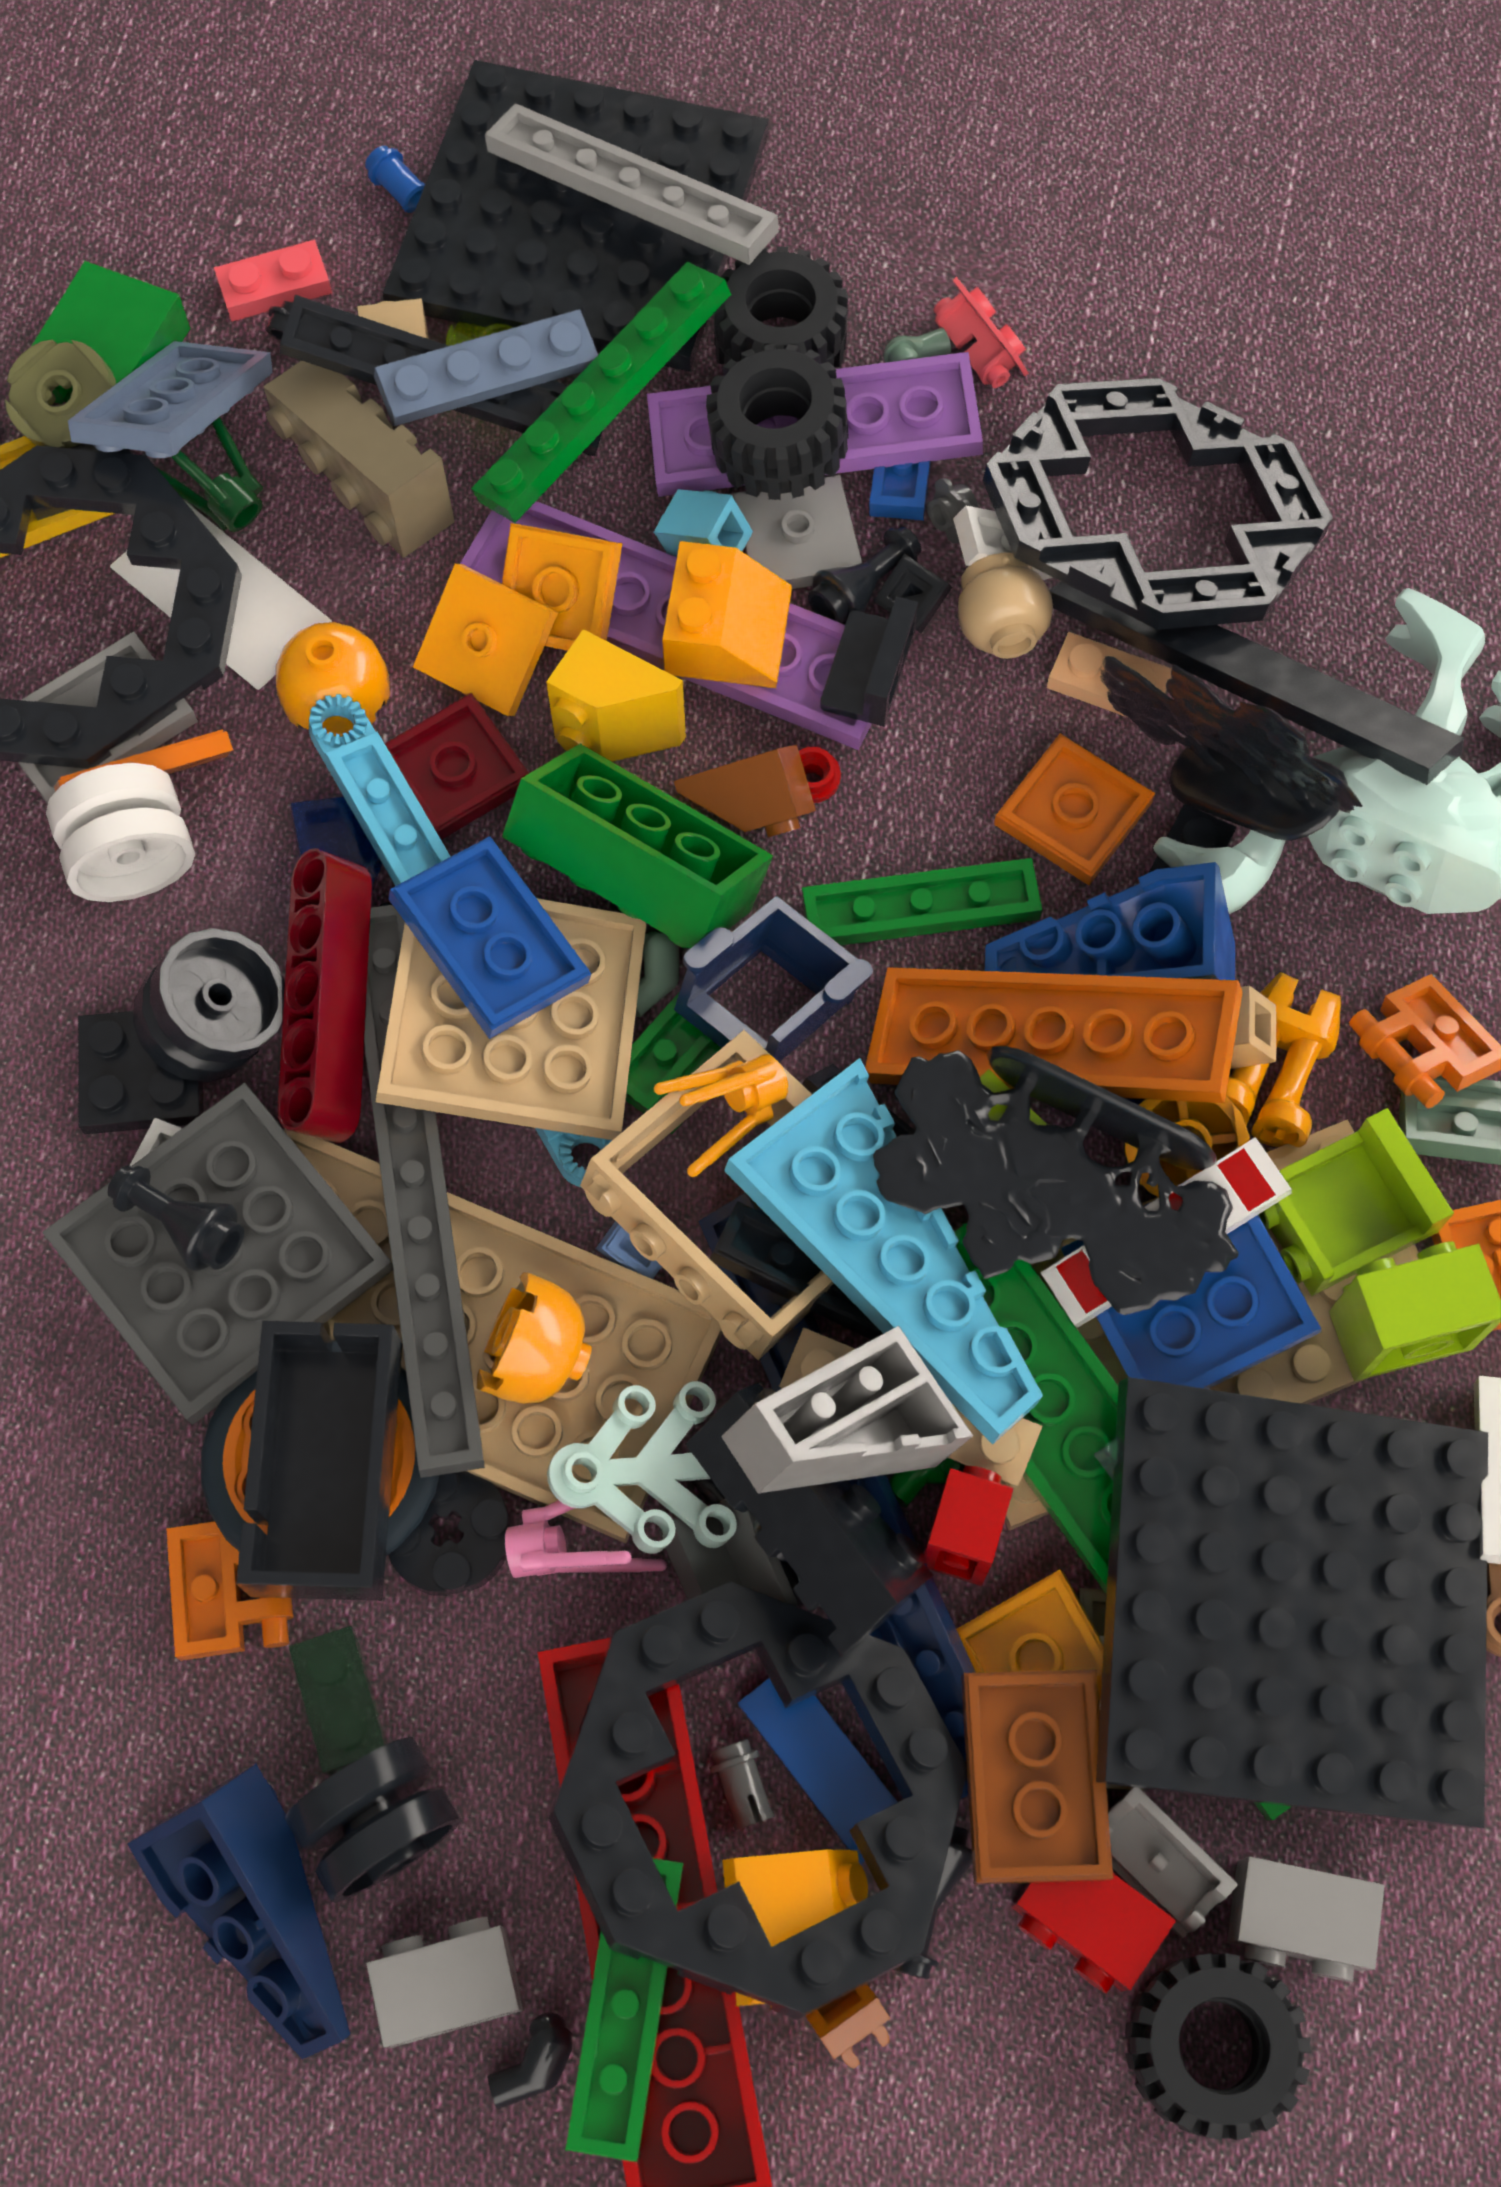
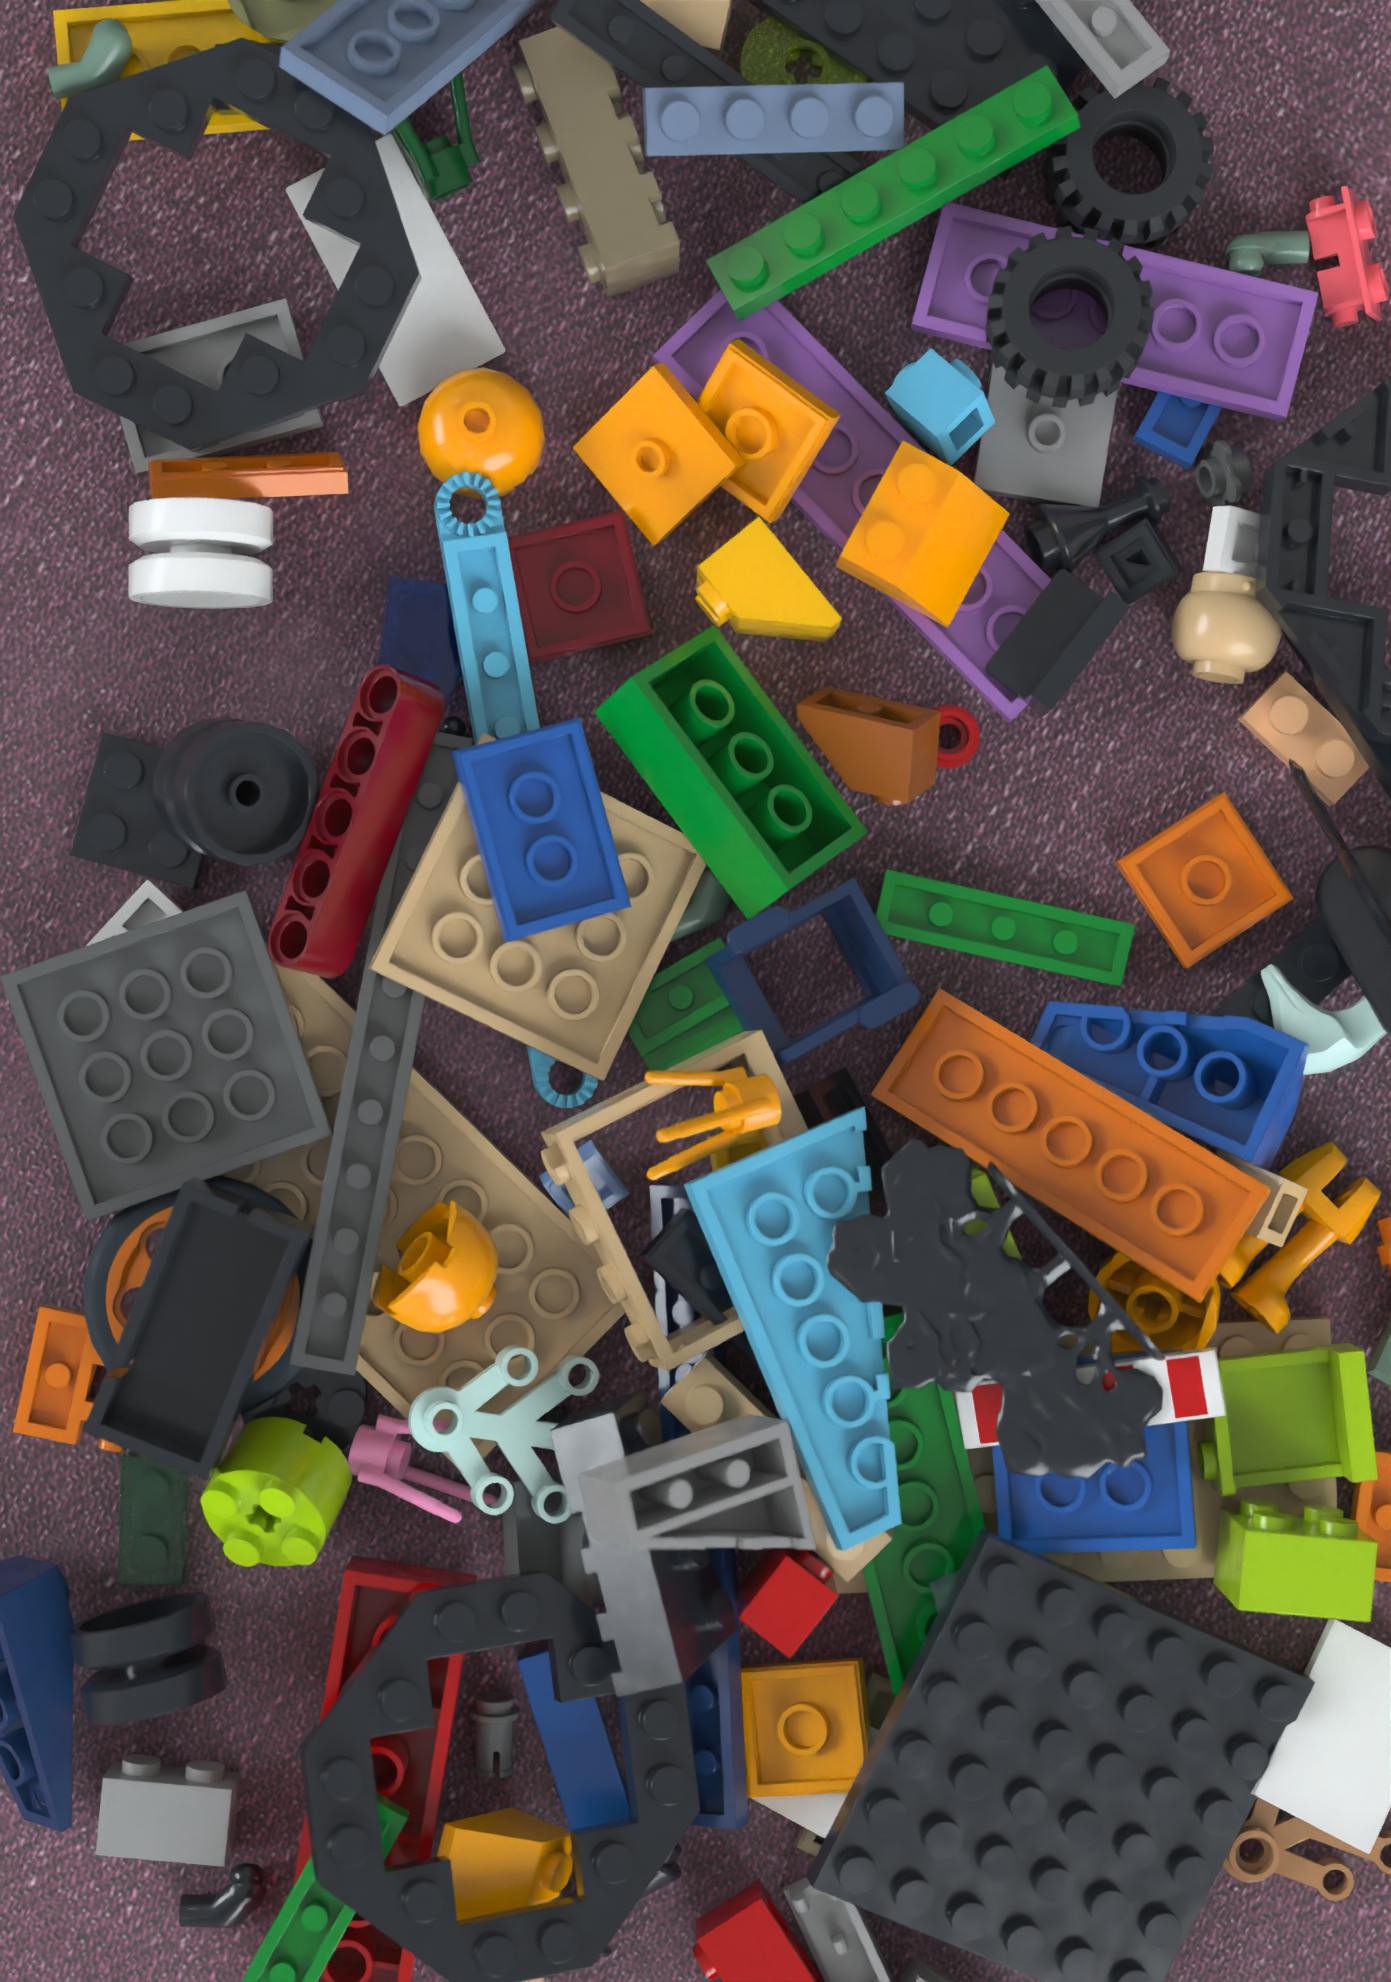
camera: 15 degrees right, 20 degrees up
black piece [107,1165,244,1271] -> none
dark orange tile [961,1669,1113,1884] -> none
none -> lime brick [200,1417,352,1567]

